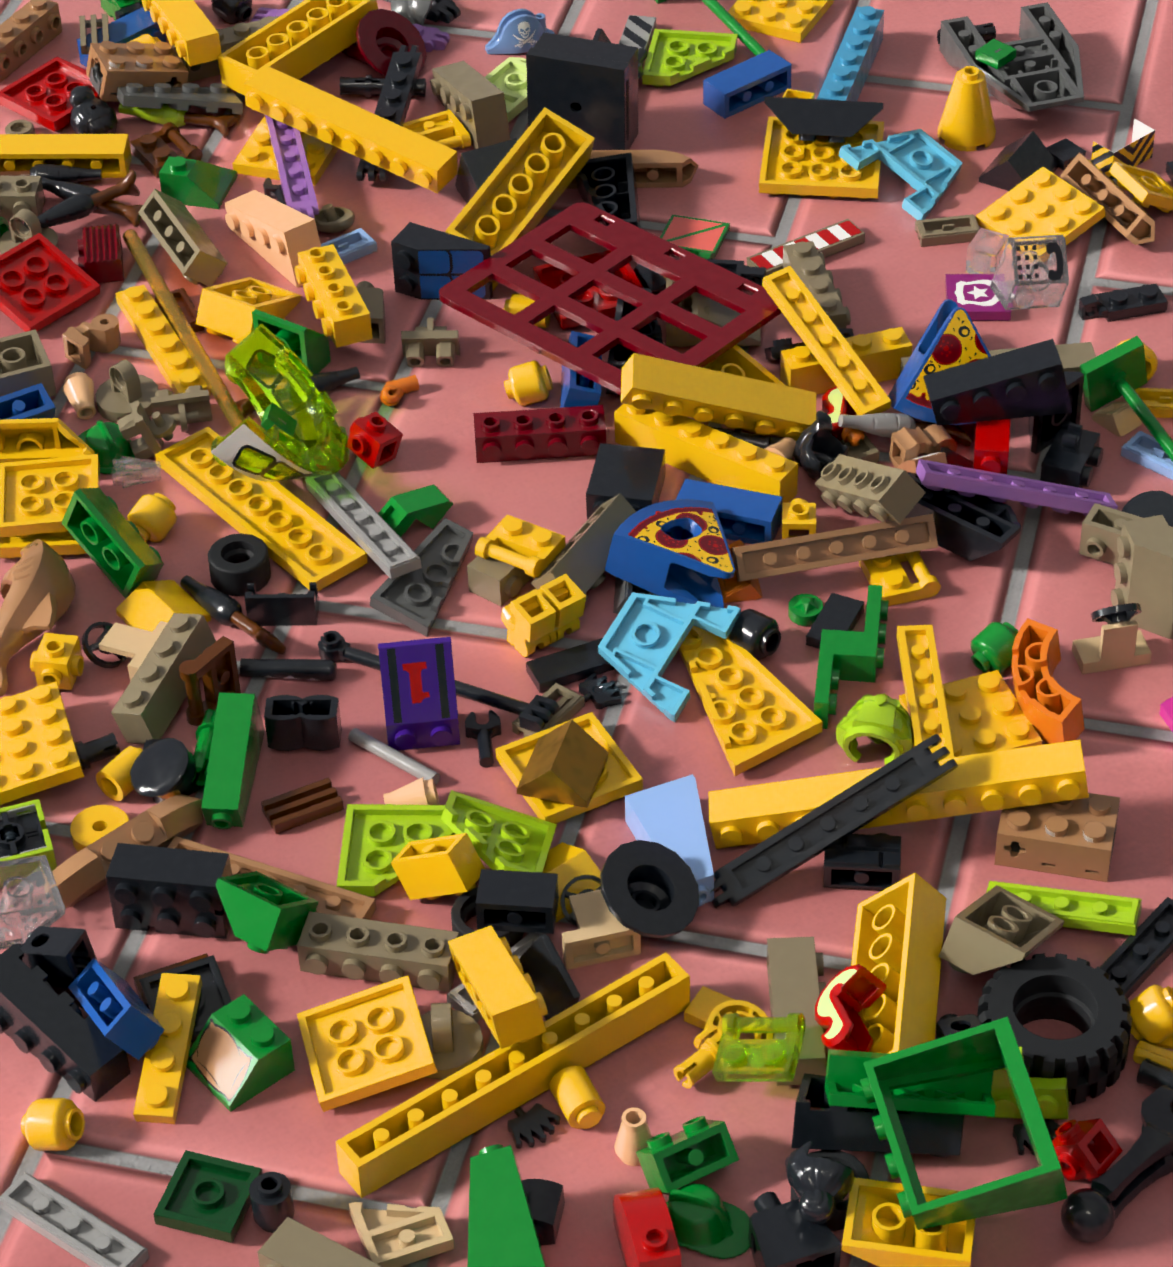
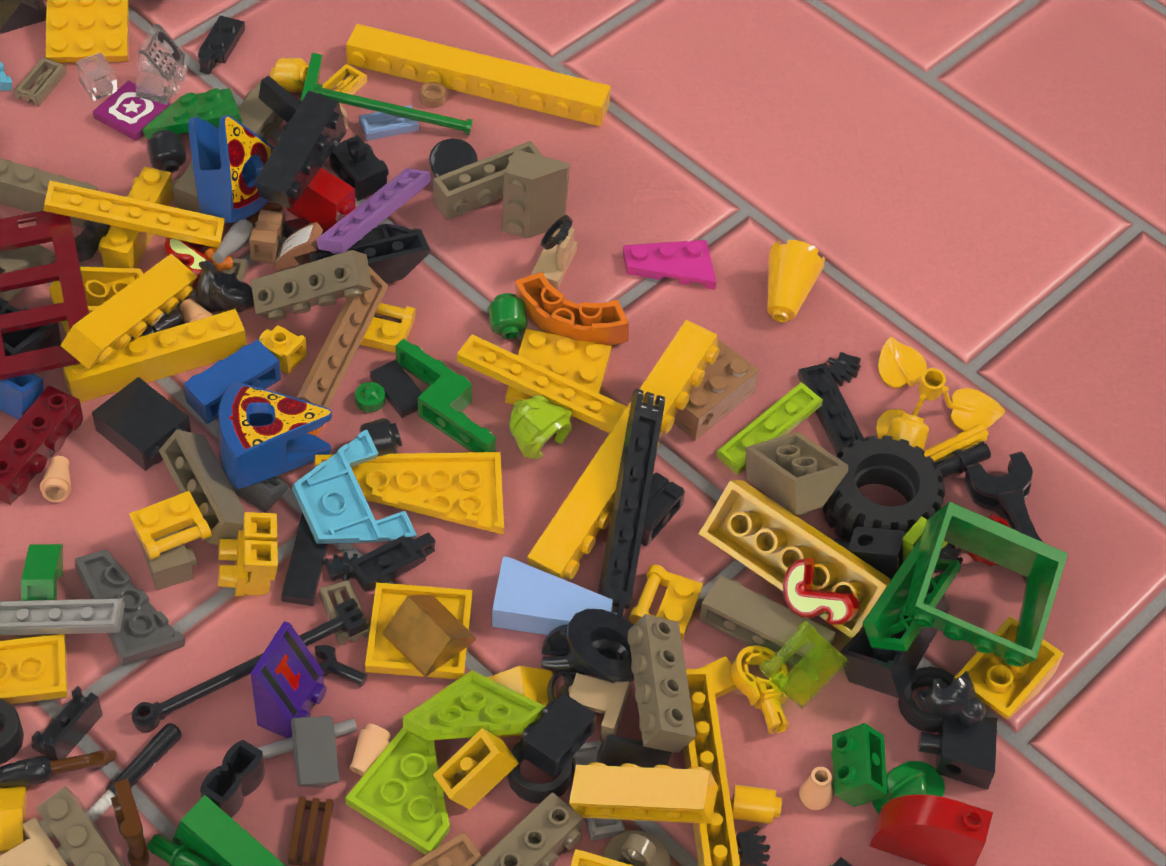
camera: 65 degrees left, 10 degrees up
none -> light nougat cone [40,456,72,502]
none -> green wing [142,88,243,139]
none -> black tile [258,76,301,122]
none -> dark grey slope [291,716,339,788]
none -> black hinge [349,532,436,592]
none -> dark tan brick [628,614,696,753]
none -> yellow plate [629,565,703,641]

